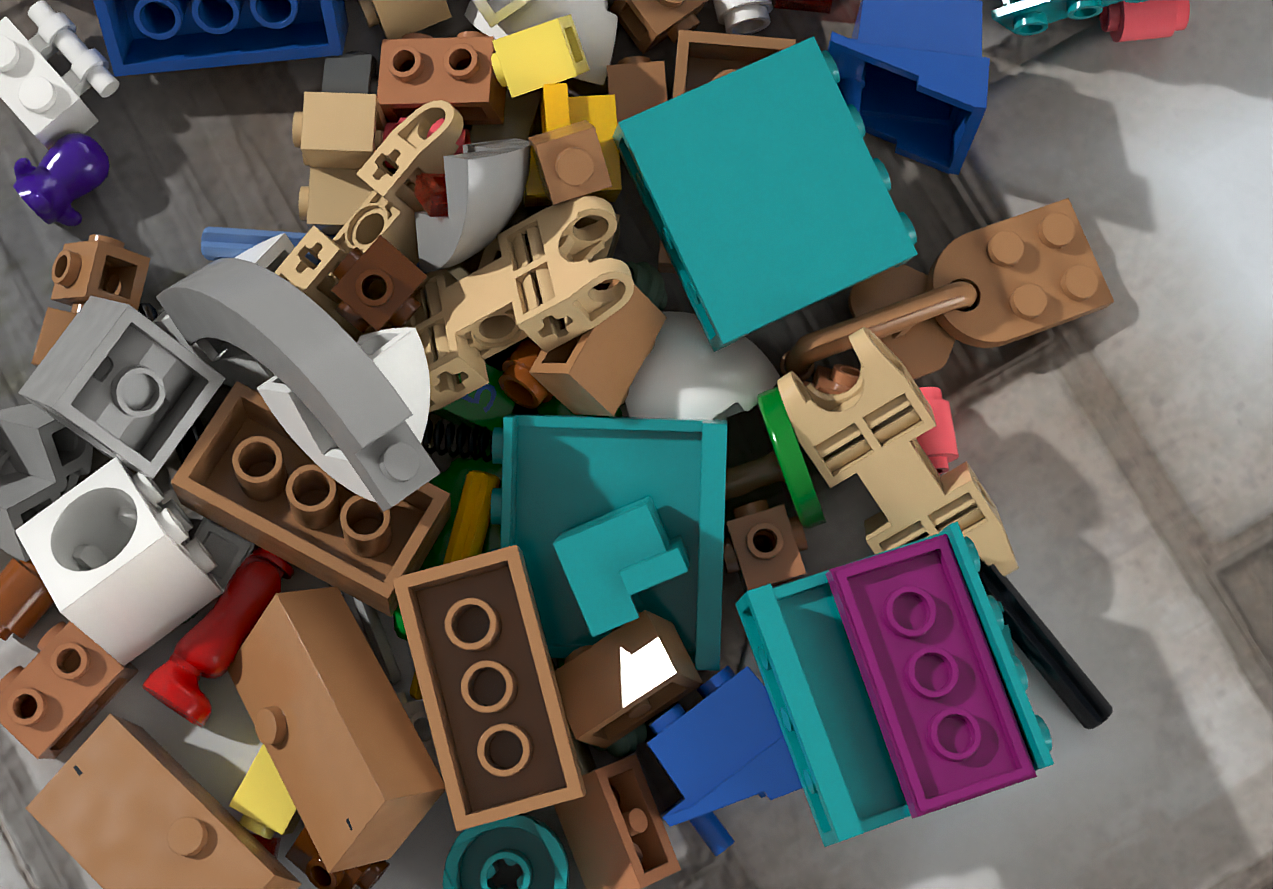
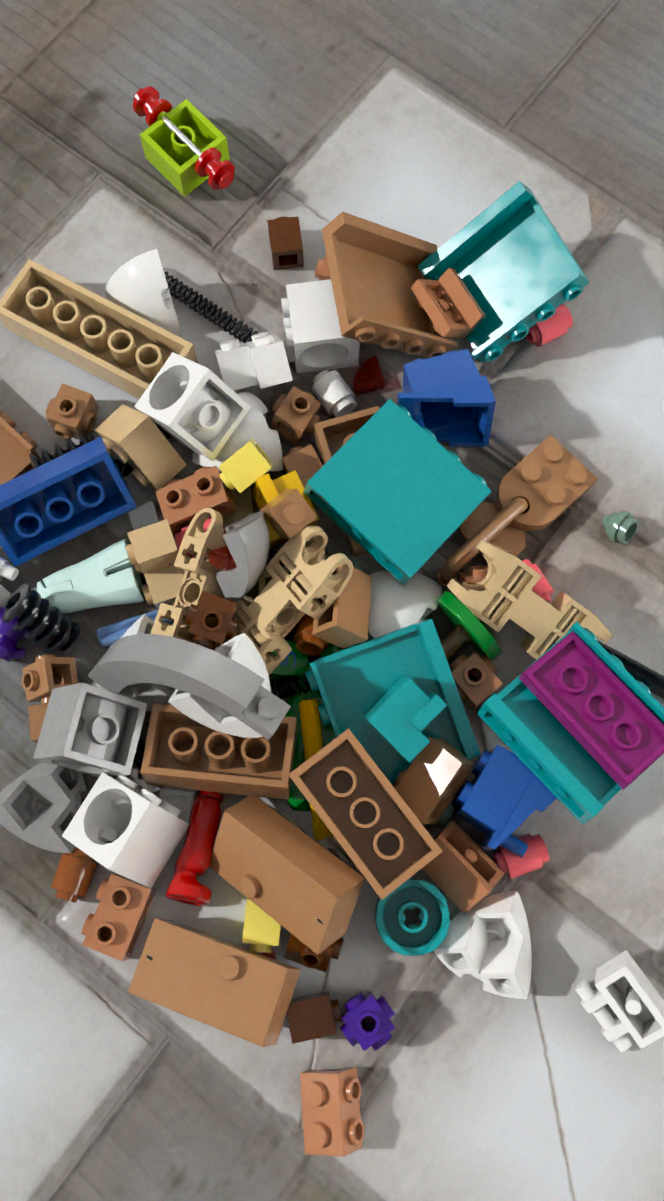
camera: 20 degrees left, 5 degrees down
none -> black piece [2,584,80,655]
none -> light aqua piece [30,539,145,614]
none -> coral brick [493,833,550,879]
none -> sand green plate [603,511,639,544]

